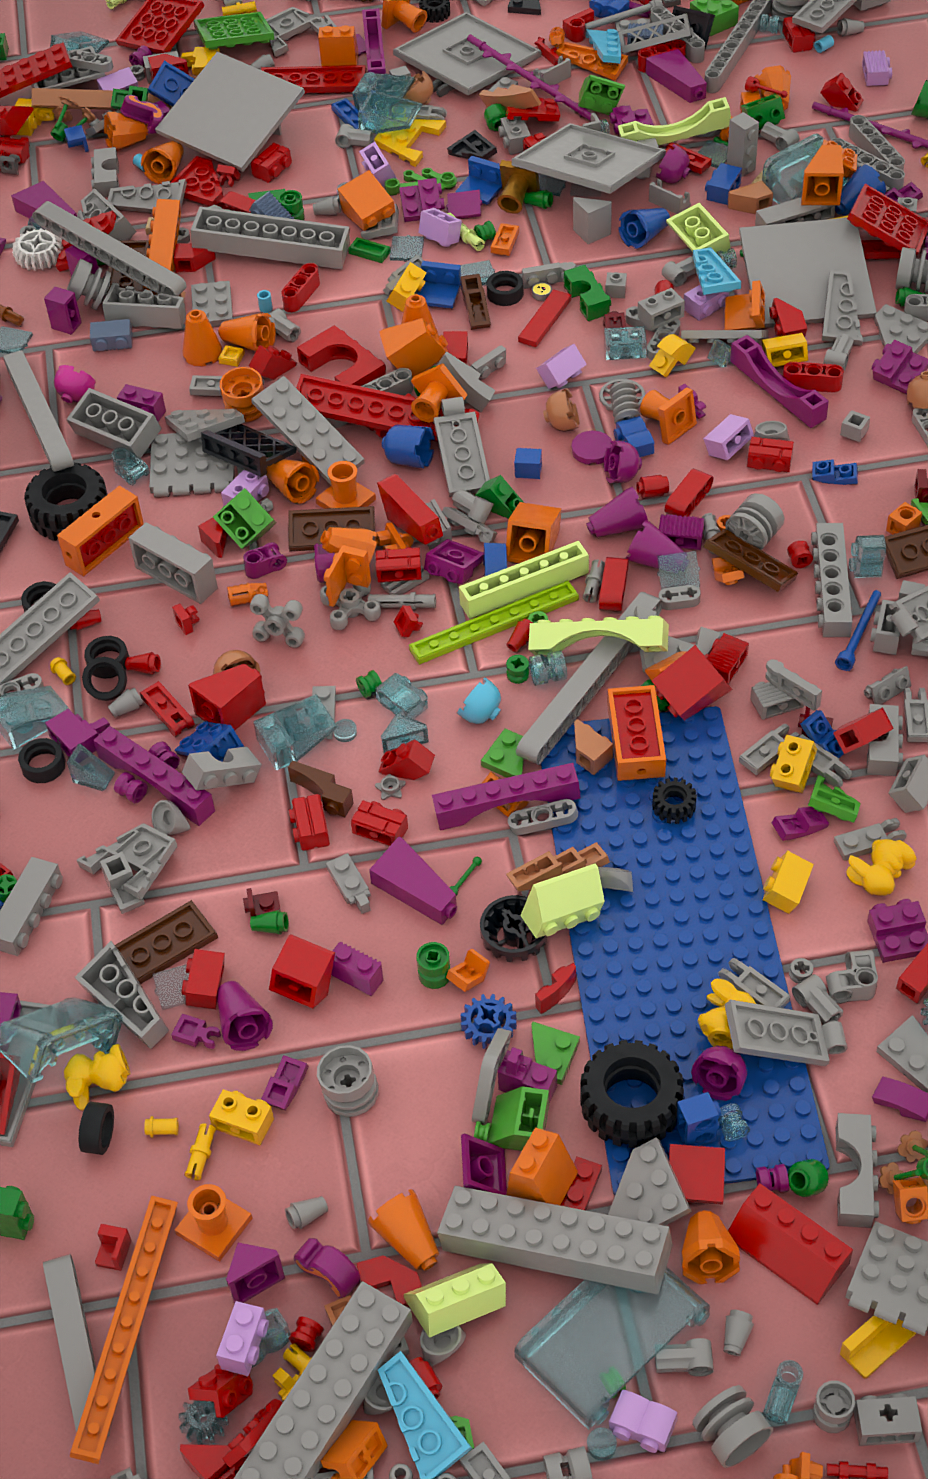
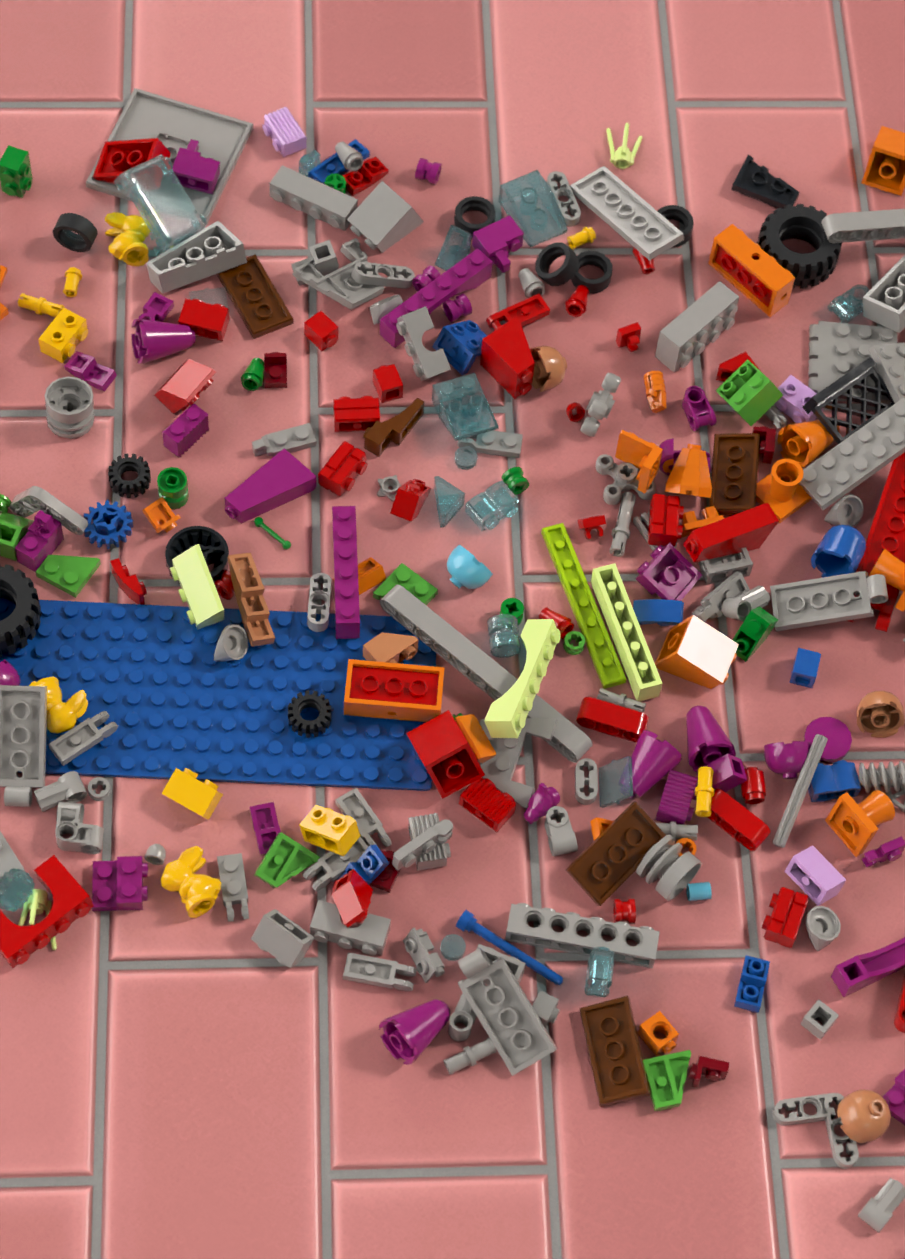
camera: 90 degrees right, 10 degrees up
none -> black tyre [108,454,151,498]
none -> light grey hinge [144,844,166,865]
none -> red brick [304,311,339,351]
none -> light grey slope [347,181,424,253]
none -> light grey beam [351,262,415,288]
none -> red brick [373,364,403,403]
none -> clear light blue tile [440,934,466,961]
none -> magenta animal [524,783,560,824]
none -> light grey piece [544,806,578,857]
none -> red hinge [566,402,585,422]
none -> yellow pin [695,766,714,817]
none -> magenta brick [706,753,747,792]
none -> dark red bracket [752,426,776,464]
none -> light grey axle [773,734,828,848]
none -> light grey piece [824,494,864,527]

